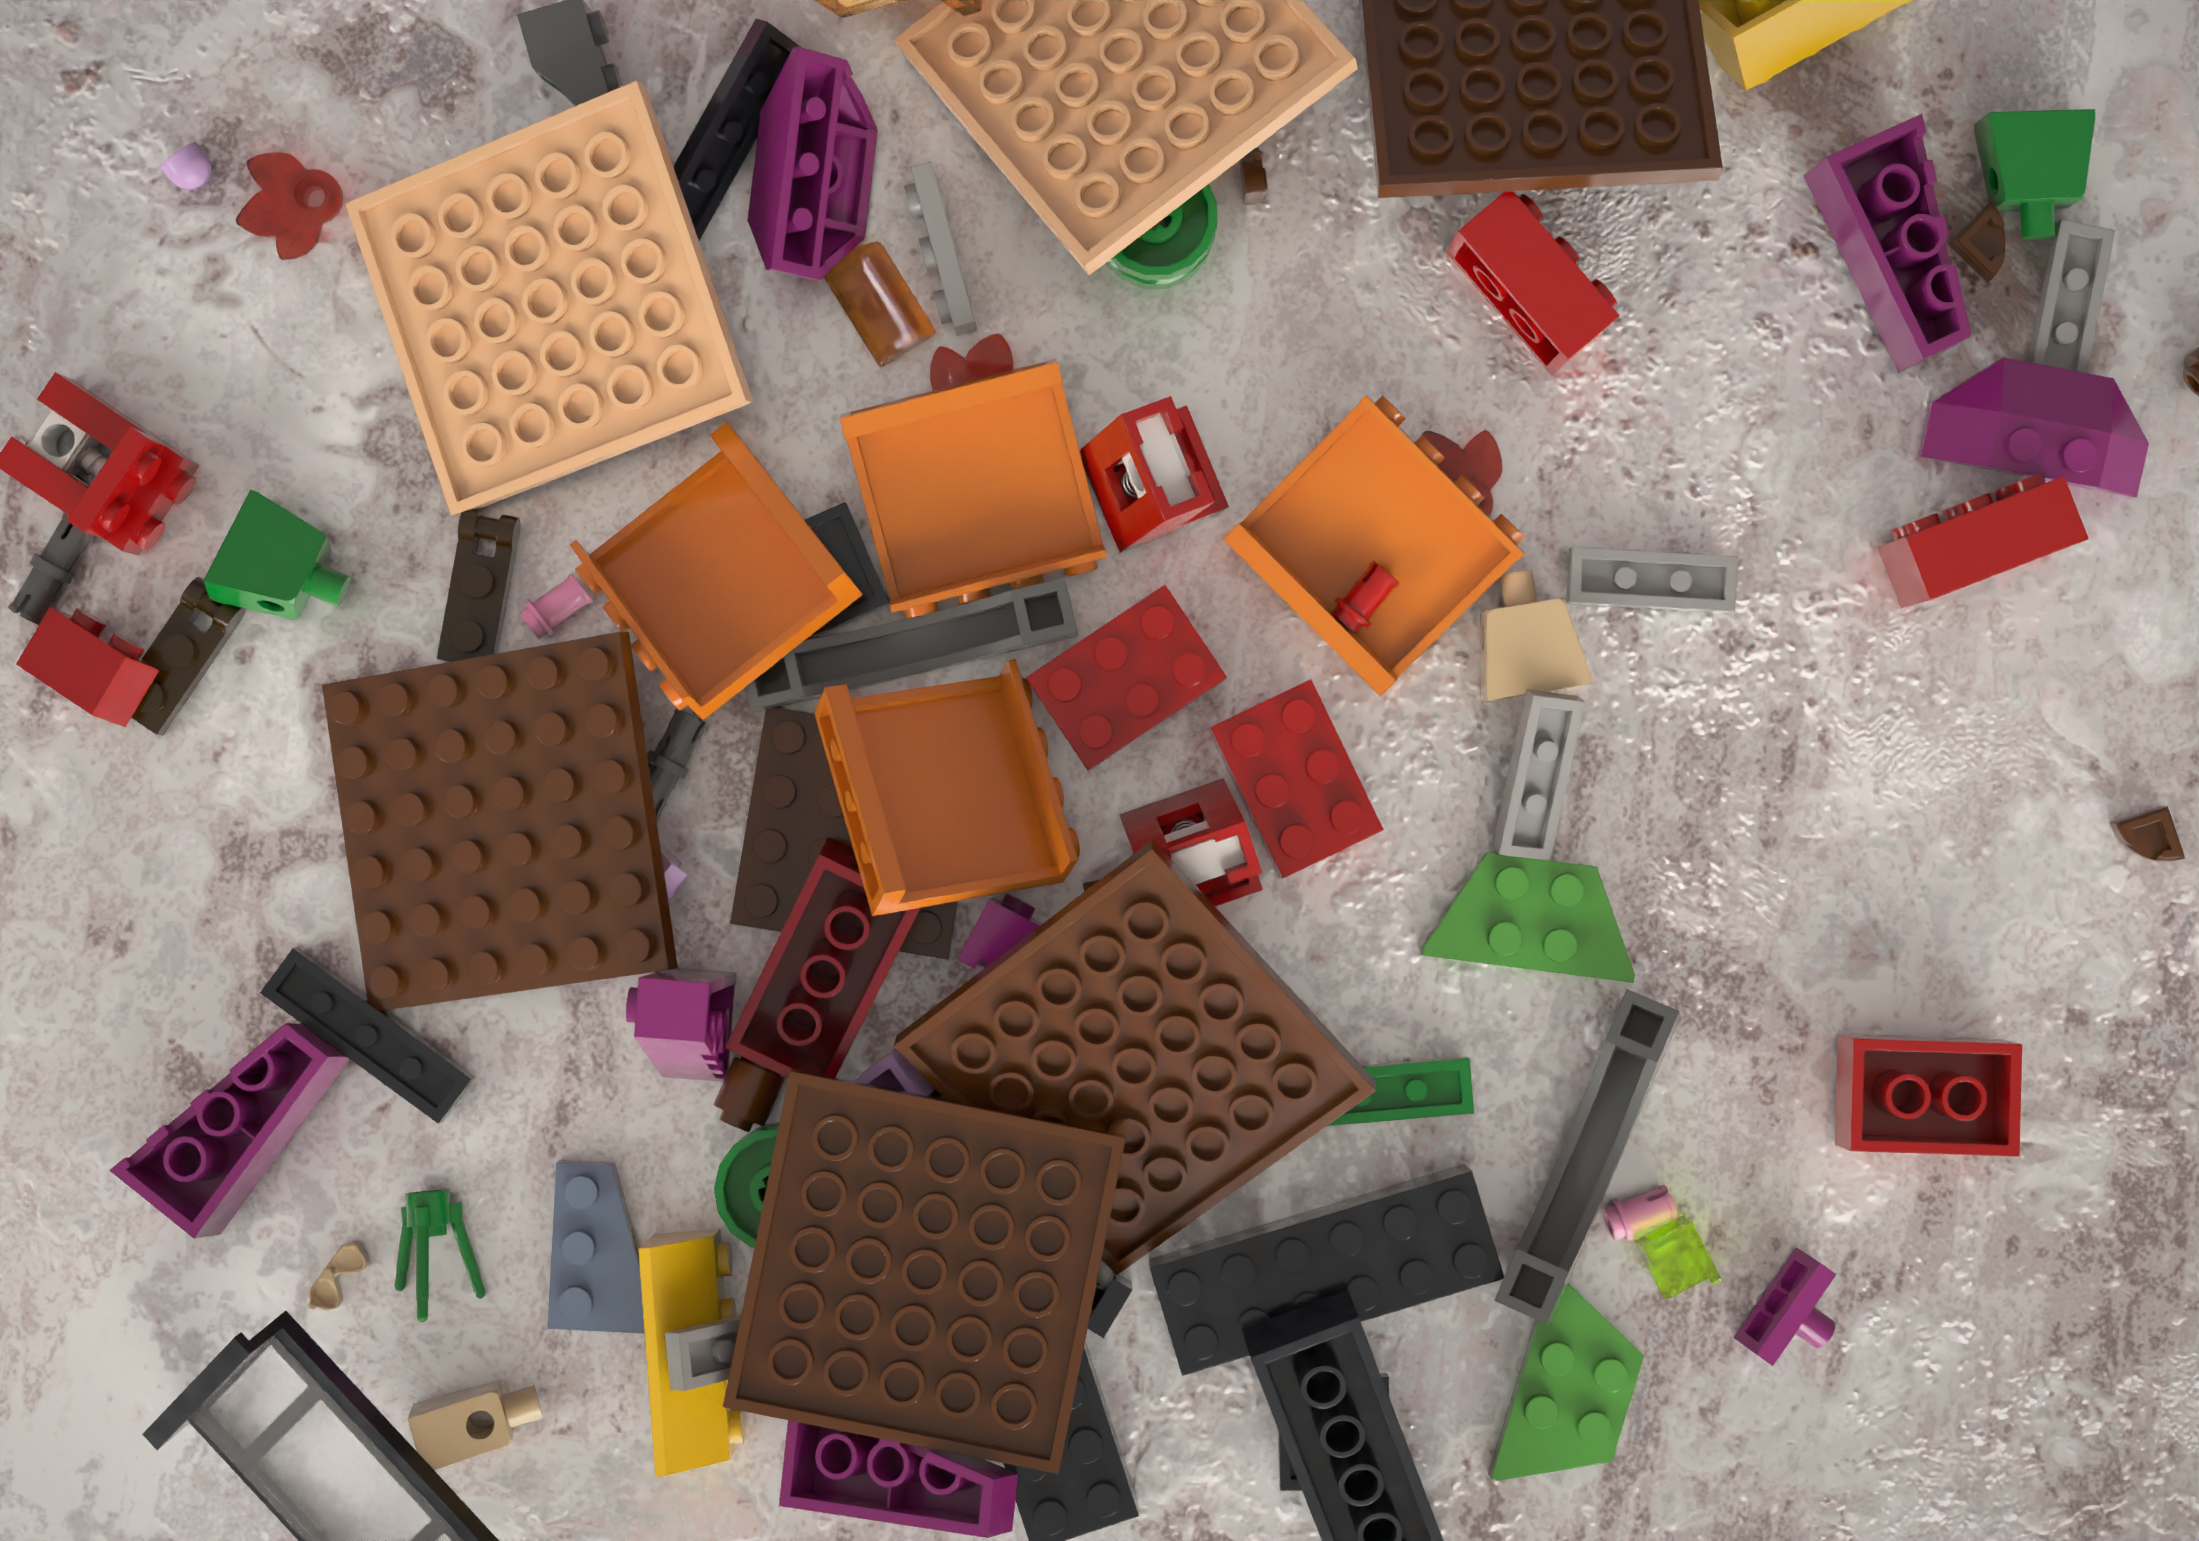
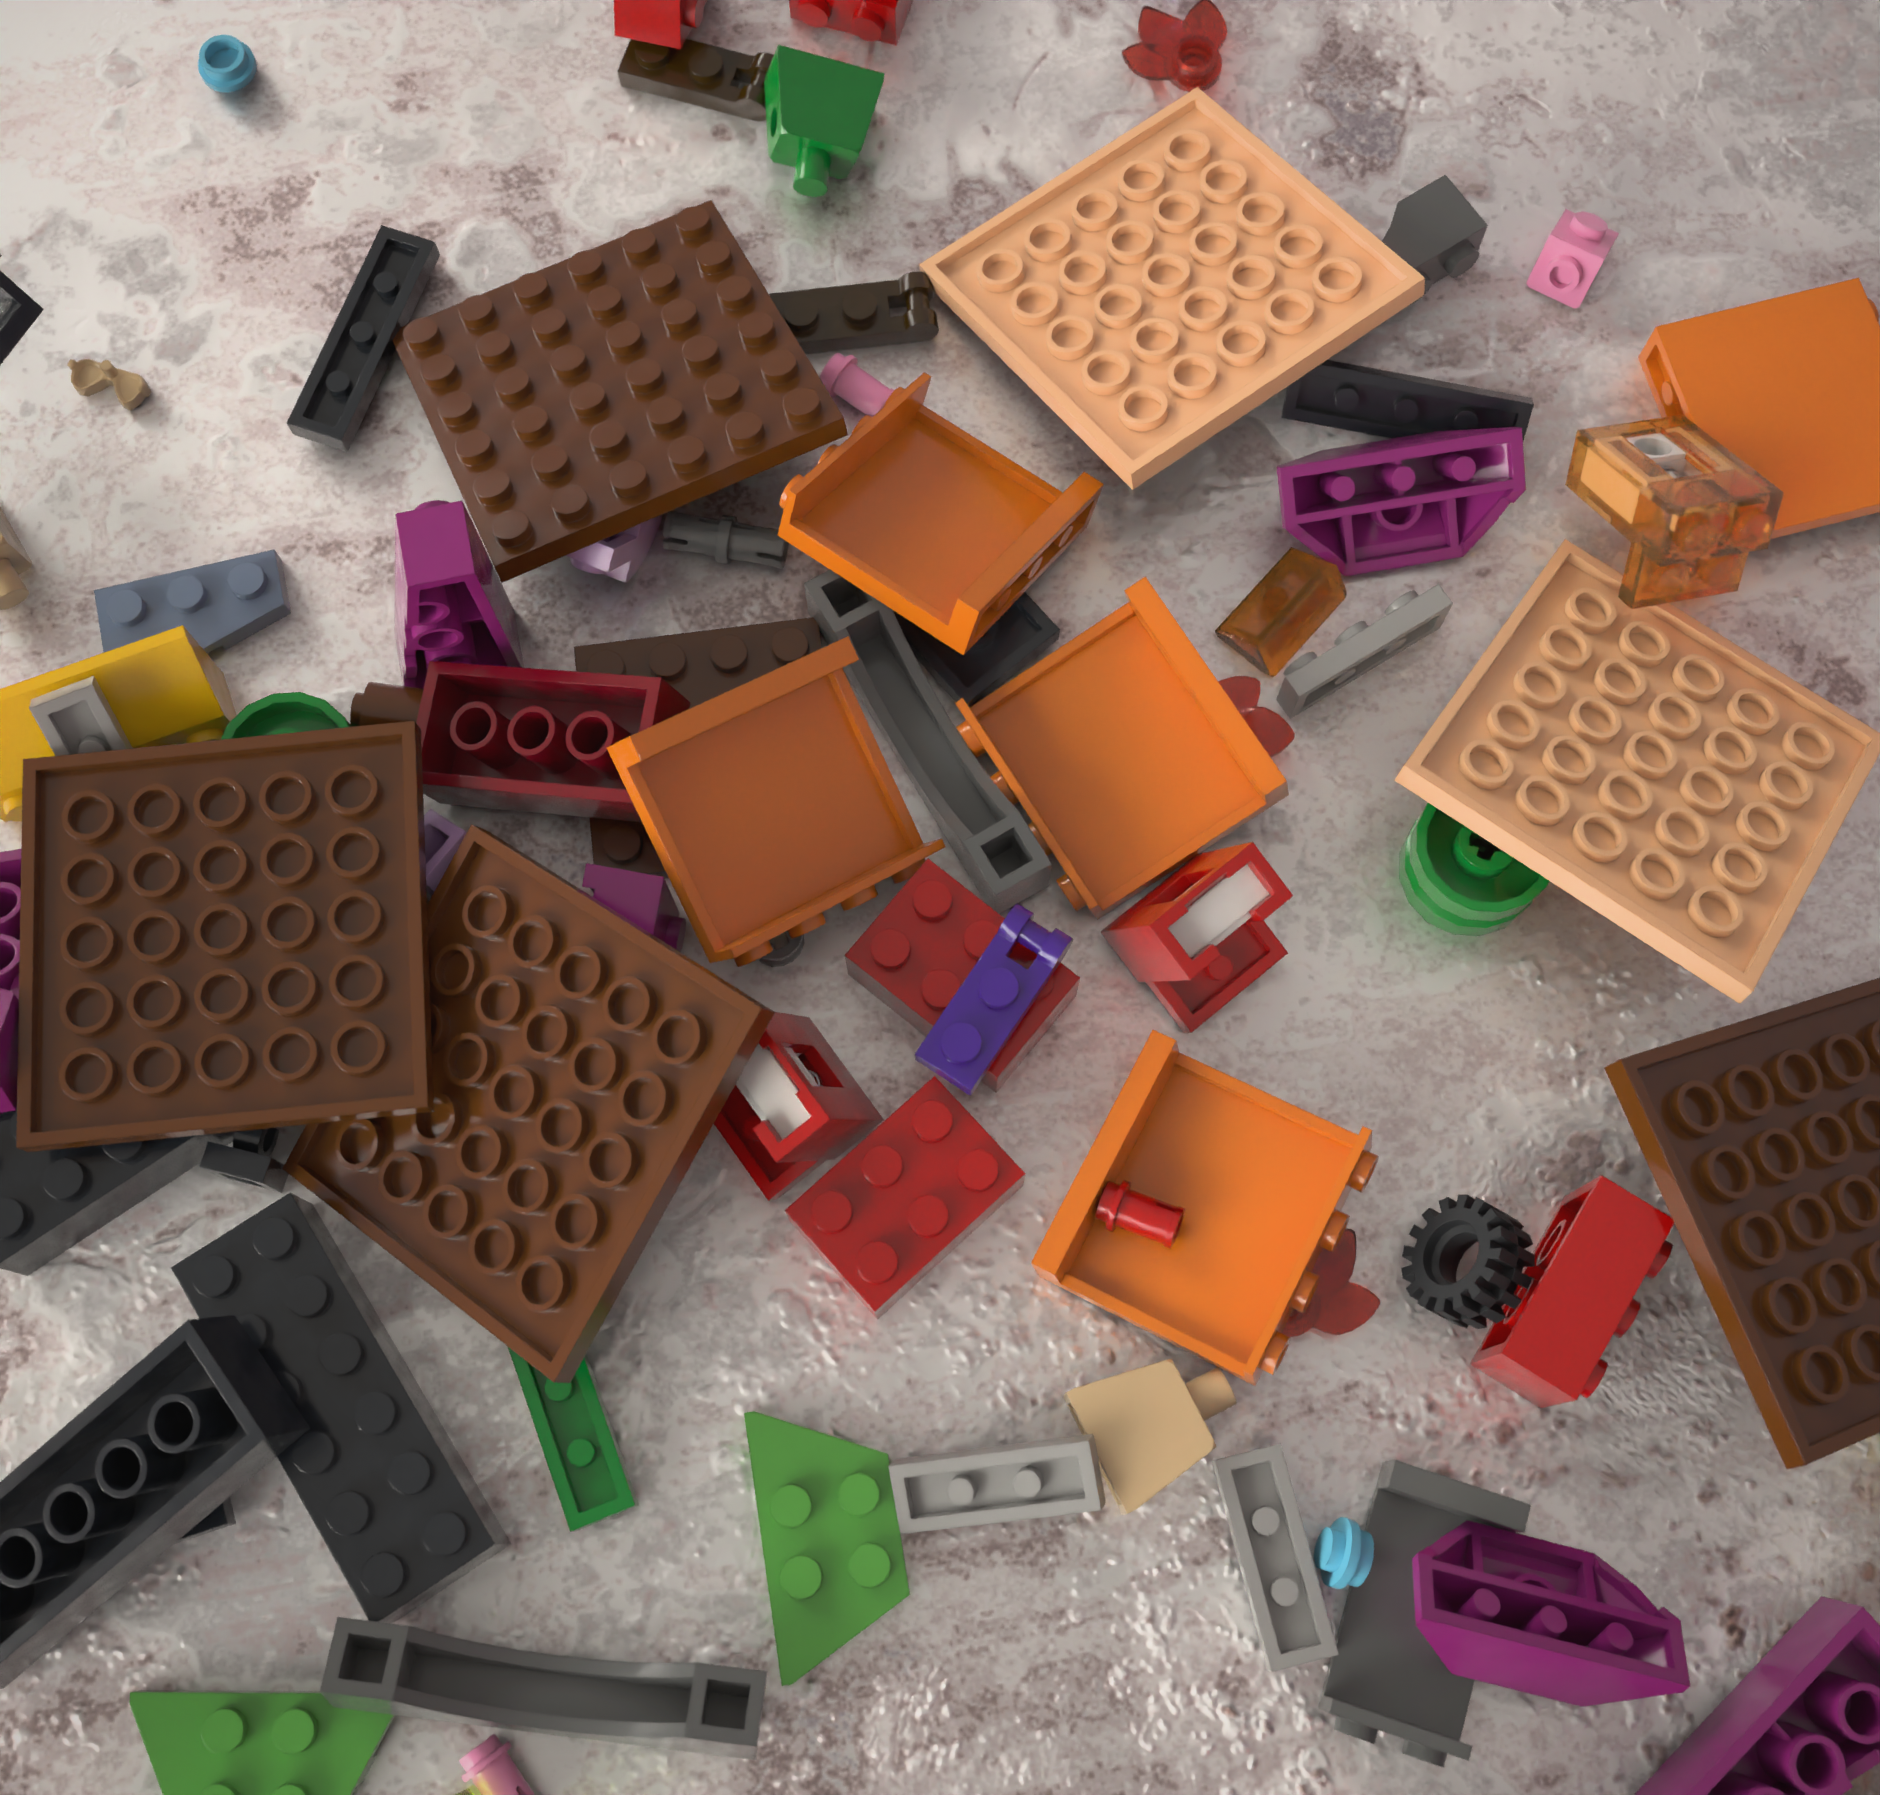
camera: 75 degrees right, 15 degrees down
magenta wedge [109,1023,350,1239] -> none
green plant [394,1189,486,1322] -> none
reddish brown tile [1239,147,1268,204] -> none
none -> medium azure plate [198,35,257,93]
none -> dark purple plate [914,903,1074,1096]
none -> medium azure plate [1314,1517,1374,1589]
none -> dark grey panel [1318,1460,1531,1767]
none -> black tyre [1401,1195,1535,1329]
none -> magenta wedge [1412,1520,1690,1707]

